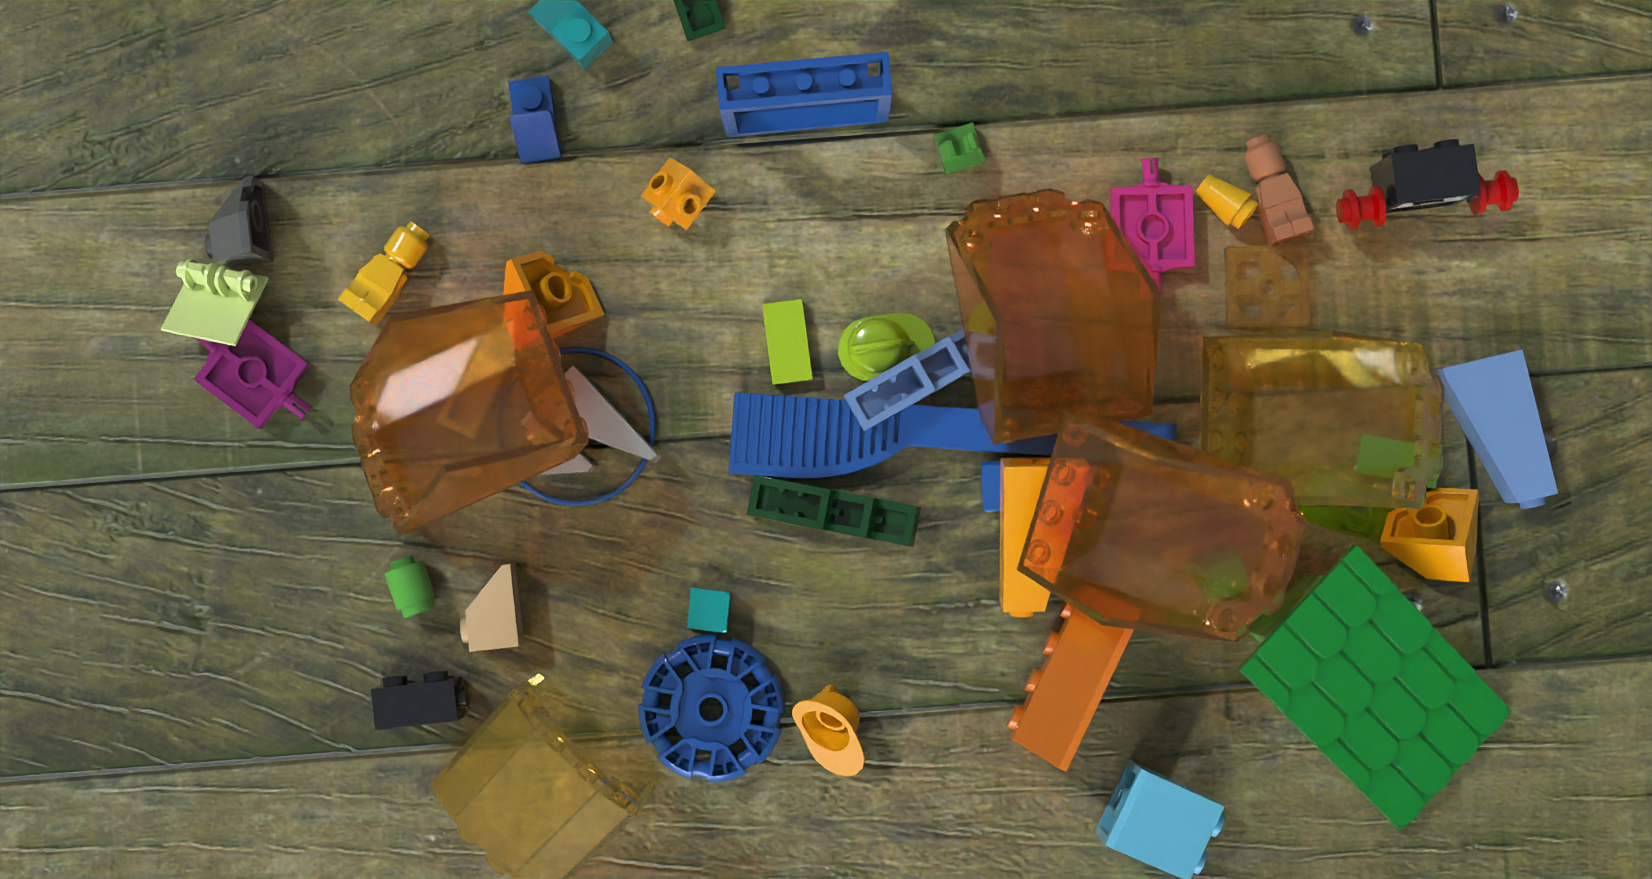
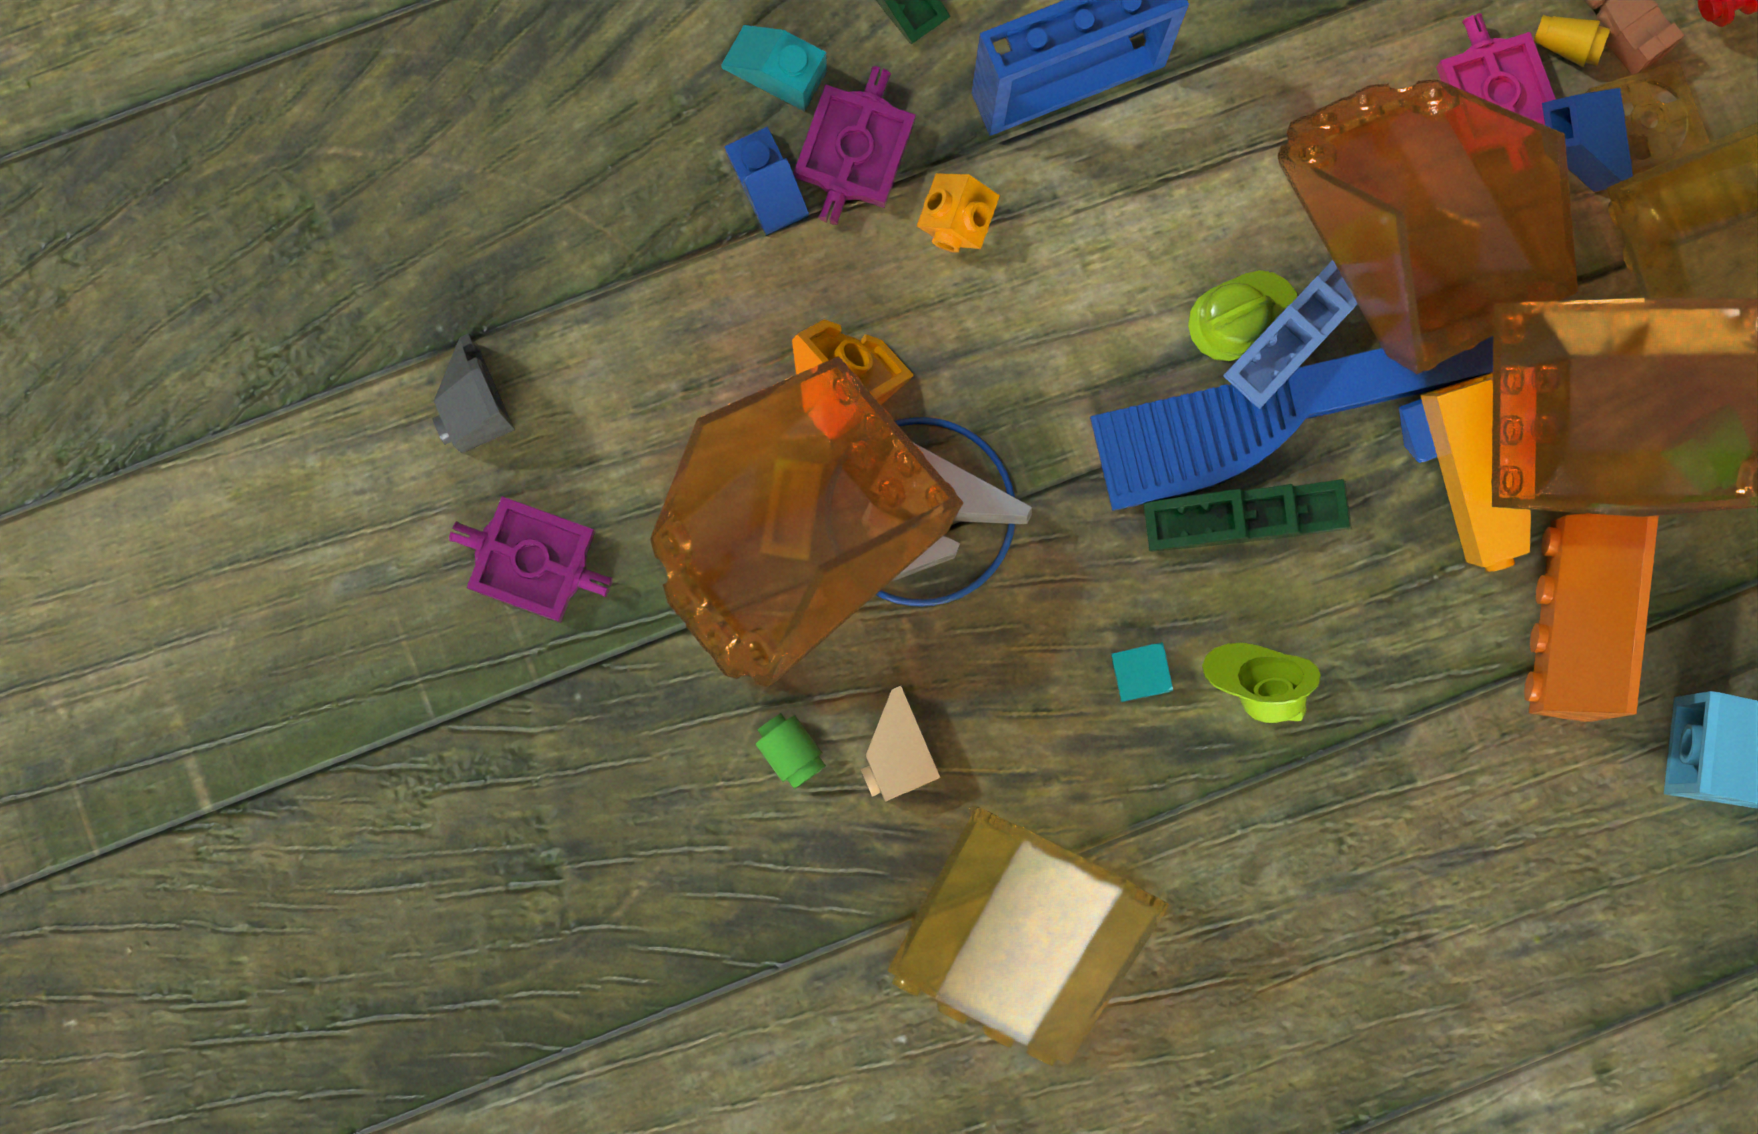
camera: 20 degrees left, 5 degrees down
yellowish green hinge [161,259,269,346] -> none
yellow piece [338,221,430,326] -> none
black brick [371,670,470,730] -> none
blue plate [638,634,786,782] -> none
lime tile [762,299,813,385] -> none
light orange piece [792,684,865,776] -> none
bright green tile [934,122,986,175] -> none
none -> magenta plate [794,66,916,225]
none -> lime piece [1202,643,1321,723]
none -> blue slope [1542,88,1634,192]

